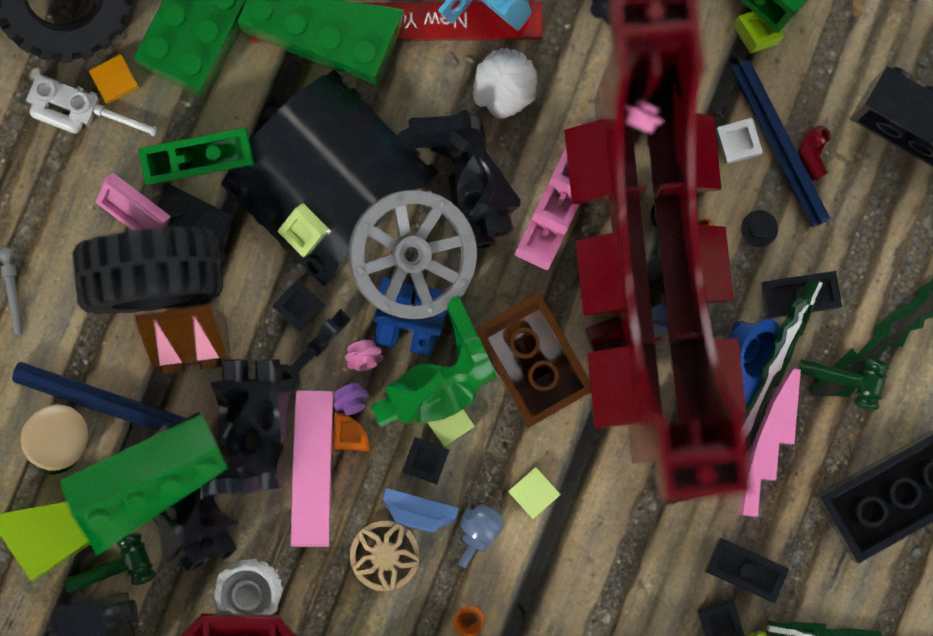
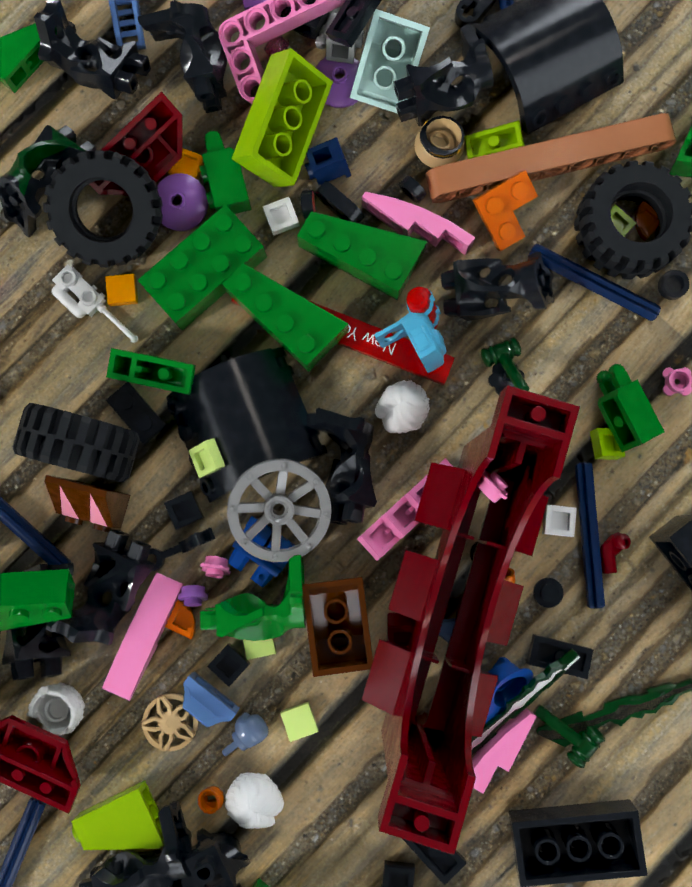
camera: 30 degrees right, 0 degrees up
bright pink tile [95,172,171,230] -> none
none -> white hair [224,772,284,829]

